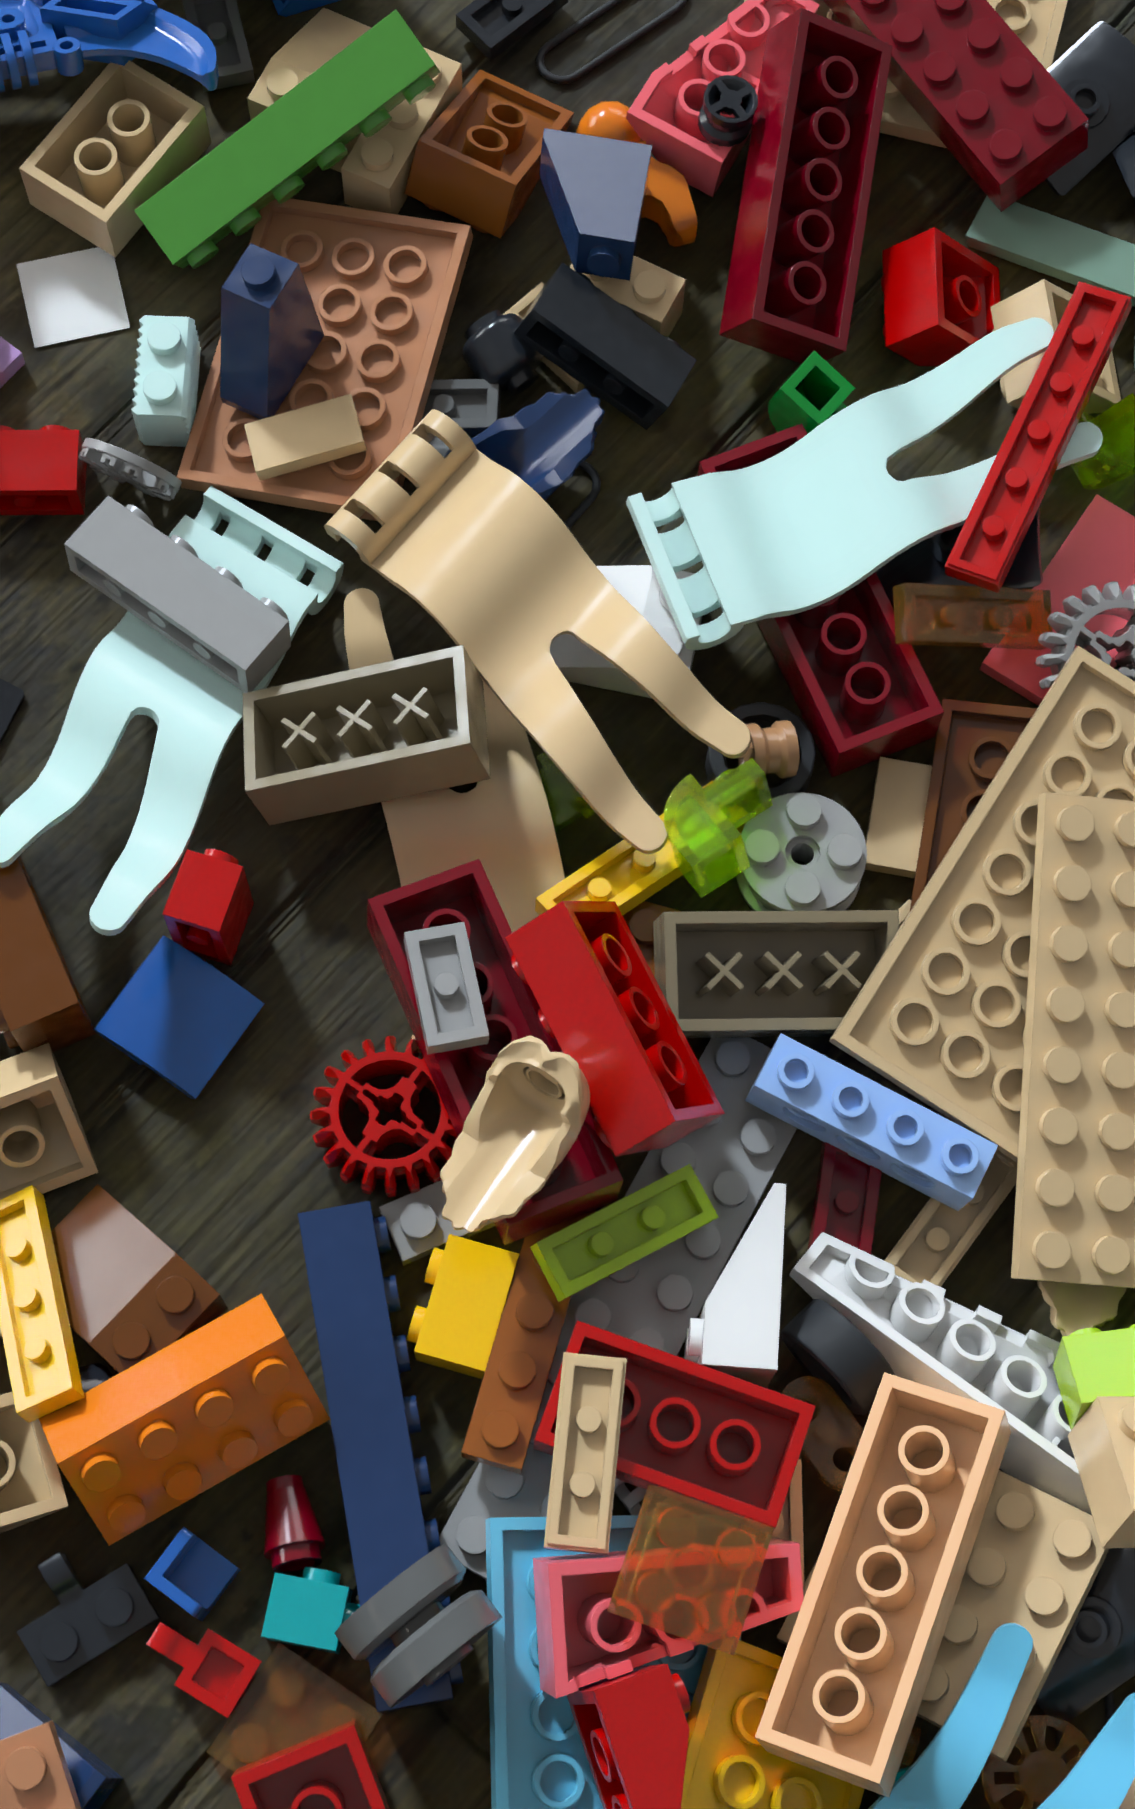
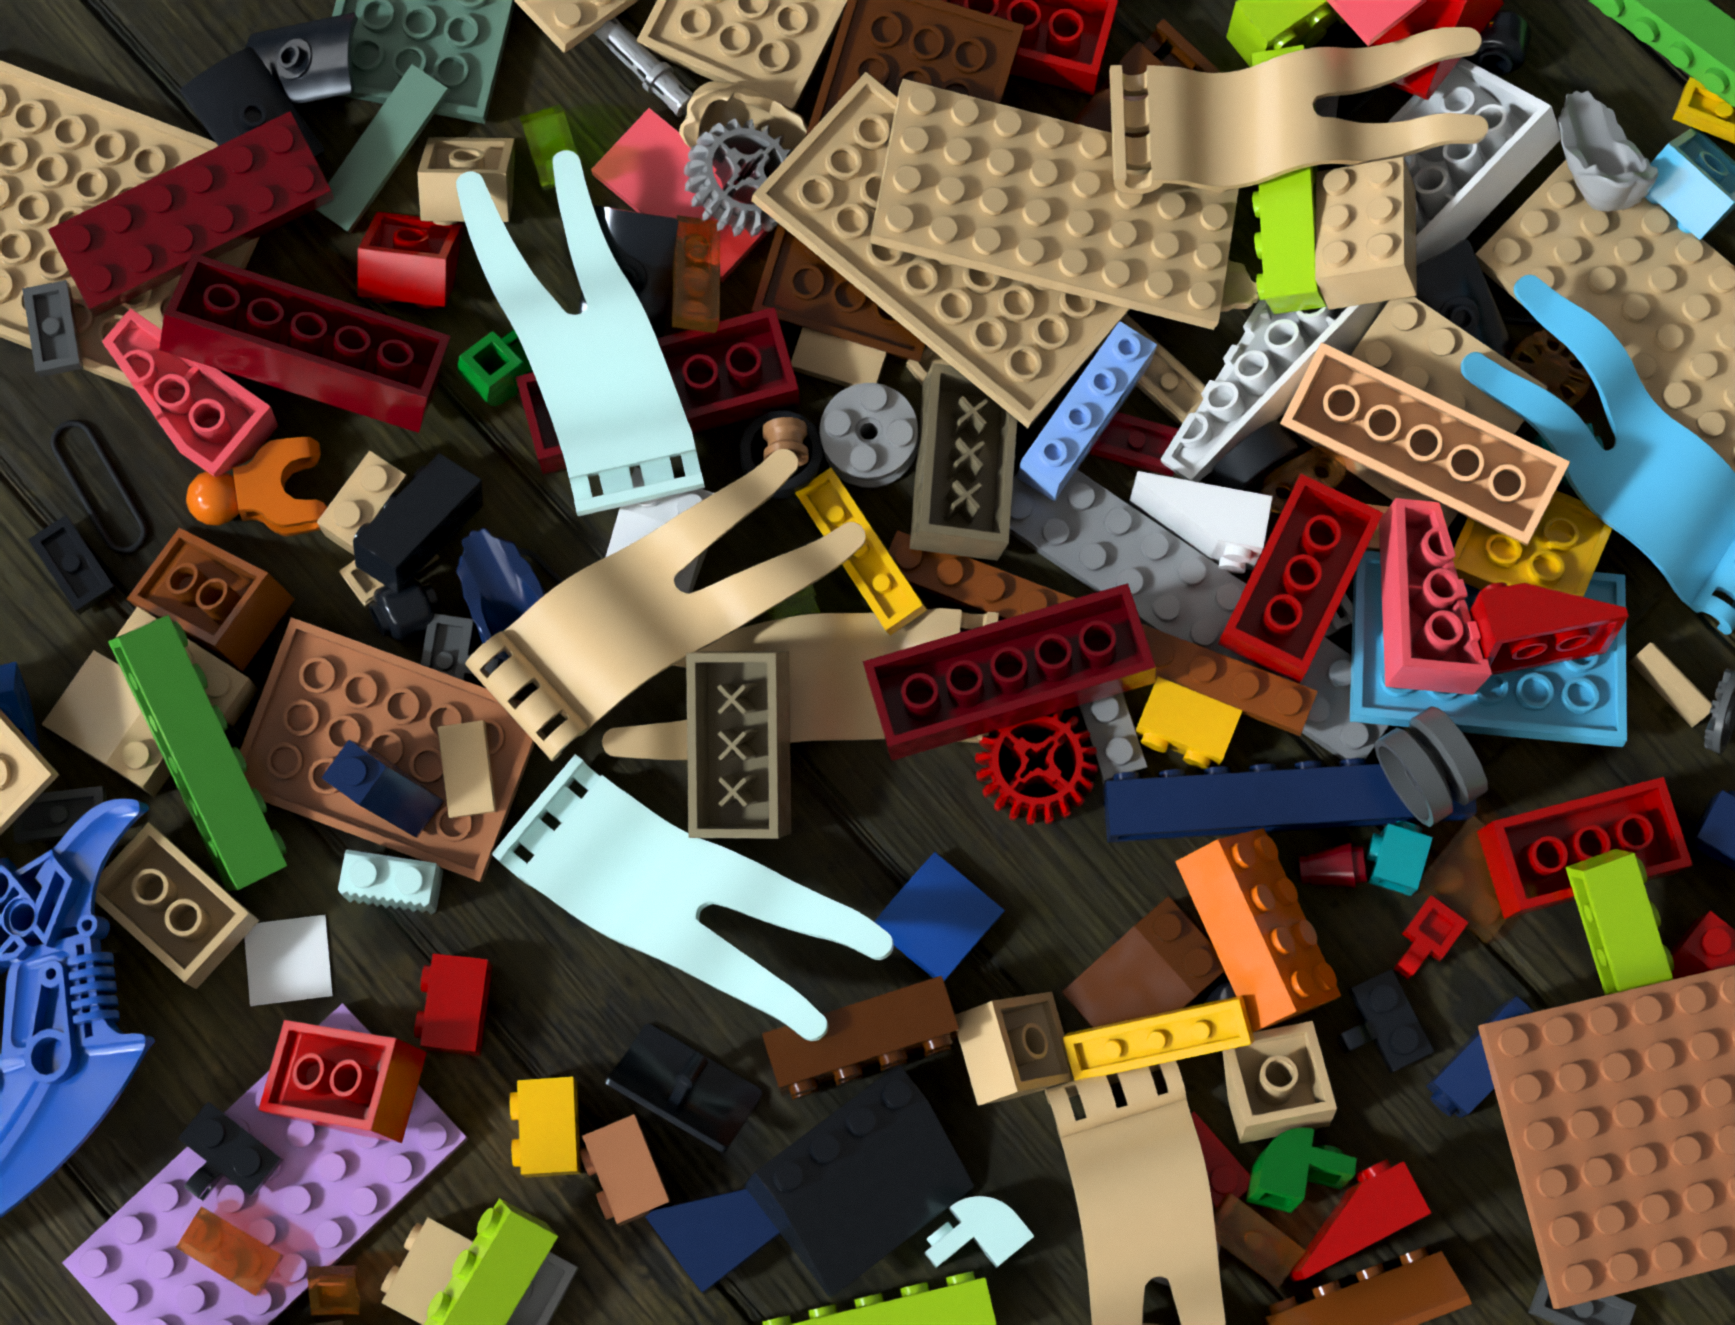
camera: 80 degrees left, 5 degrees up
light grey brick [64,496,291,693] -> none
light grey wheel [78,438,182,501] -> none
blue panel [144,1527,240,1621] -> none
red brick [162,849,254,966] -> none
light grey plate [404,922,489,1055] -> none
tan hair [440,1035,590,1233] -> none
red brick [505,901,725,1157] -> none
lime plate [530,1164,719,1302] -> none
slope [539,128,652,281] -> none
tan tile [544,1352,627,1555] -> none
clear orange plate [607,1484,774,1655] -> none
clear neon green brick [664,758,773,898] -> none
black wheel [698,75,758,147] -> none
red tile [944,281,1132,593] -> none

